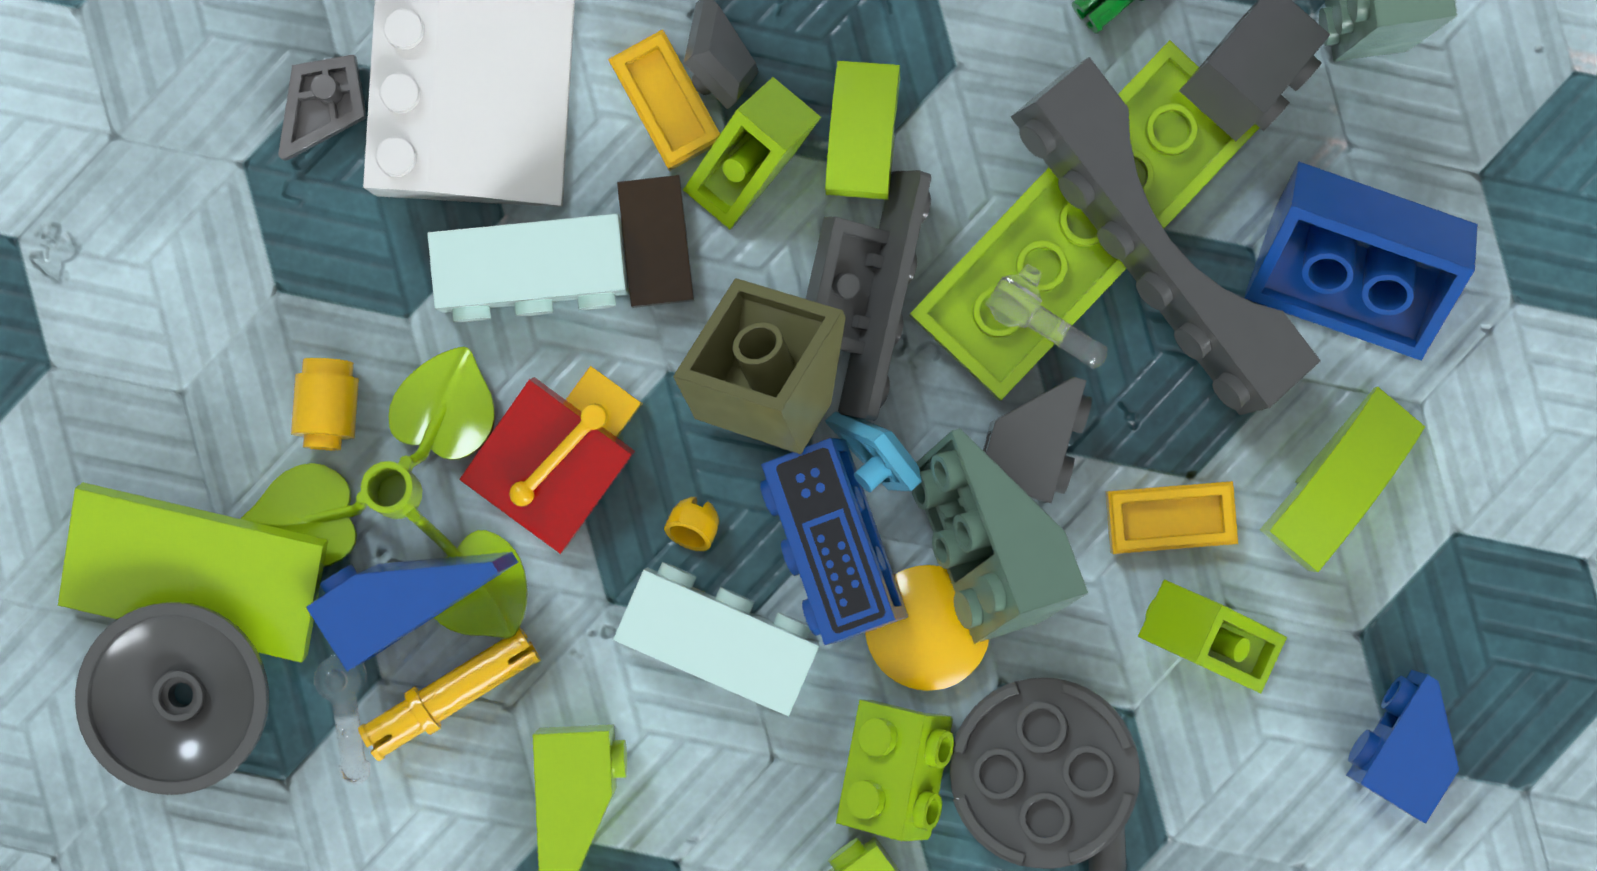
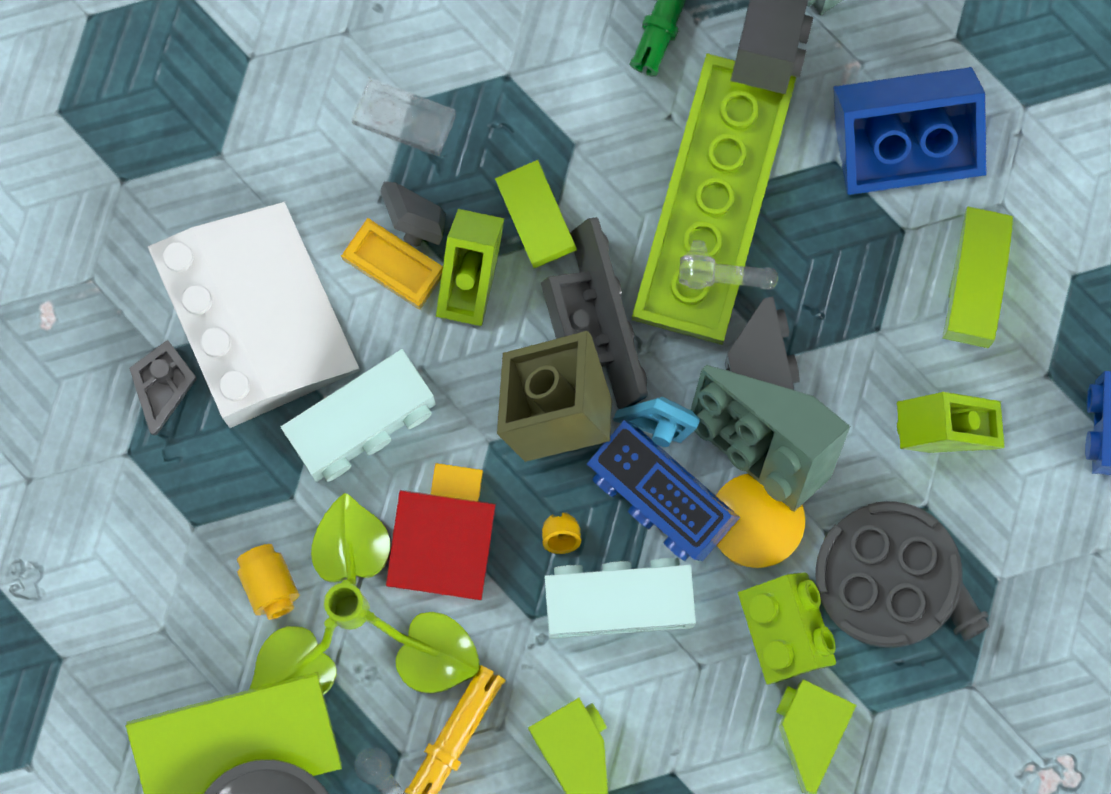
camera: 30 degrees left, 10 degrees down
blue slope [306,552,518,671] -> none
yellow hinge [509,403,608,506] -> none
dark brown tile [617,175,694,308] -> none
dark grey arch [1011,57,1321,415] -> none
yellow tile [1105,481,1238,554] -> none

